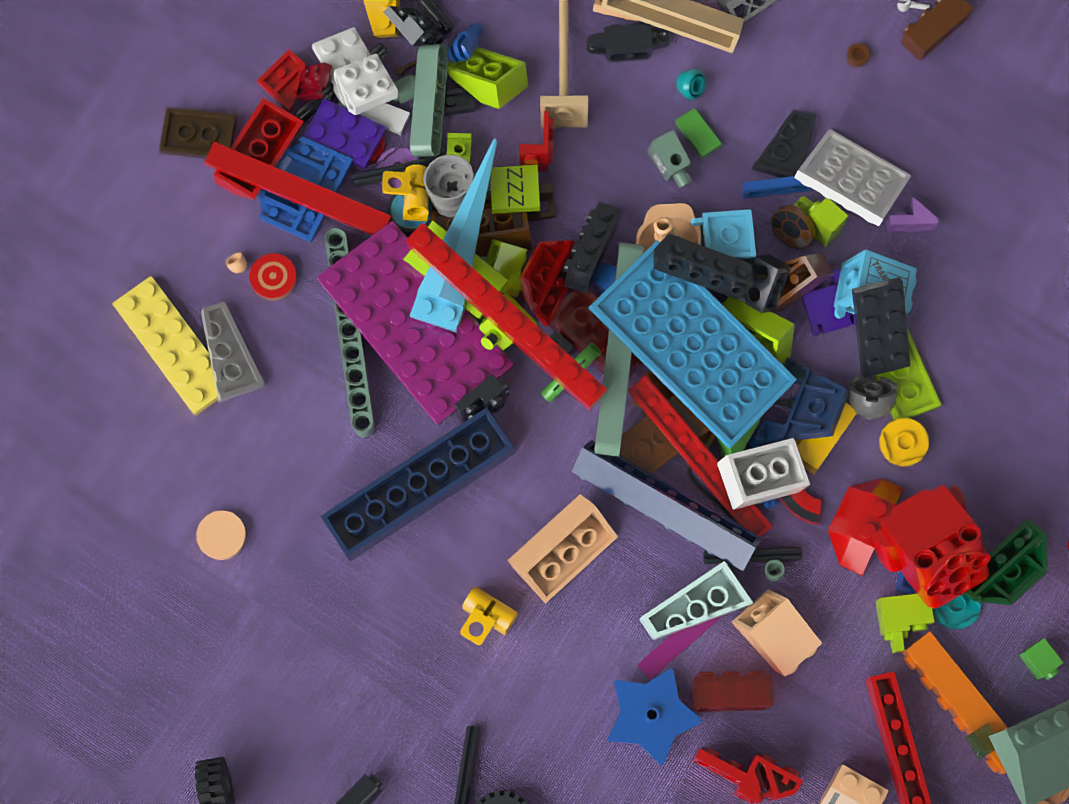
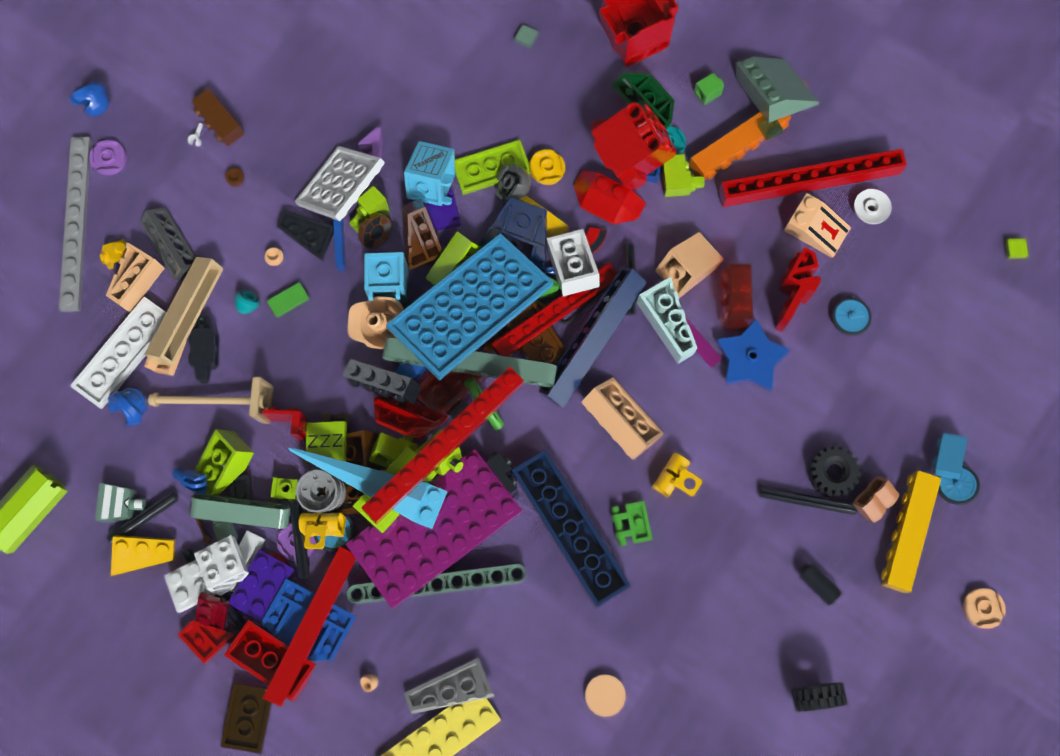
camera: 90 degrees left, 0 degrees up
red tile [249,253,298,301] -> none
black plate [383,6,446,46] -> none
sand green torso [647,130,692,189] -> none
black brick [654,233,754,299] -> none
black brick [740,254,792,313] -> none
sand green hinge [765,560,785,582] -> none
black plate [852,277,911,378] -> none
none -> light nougat plate [265,248,284,266]
none -> bright green plate [611,501,653,547]

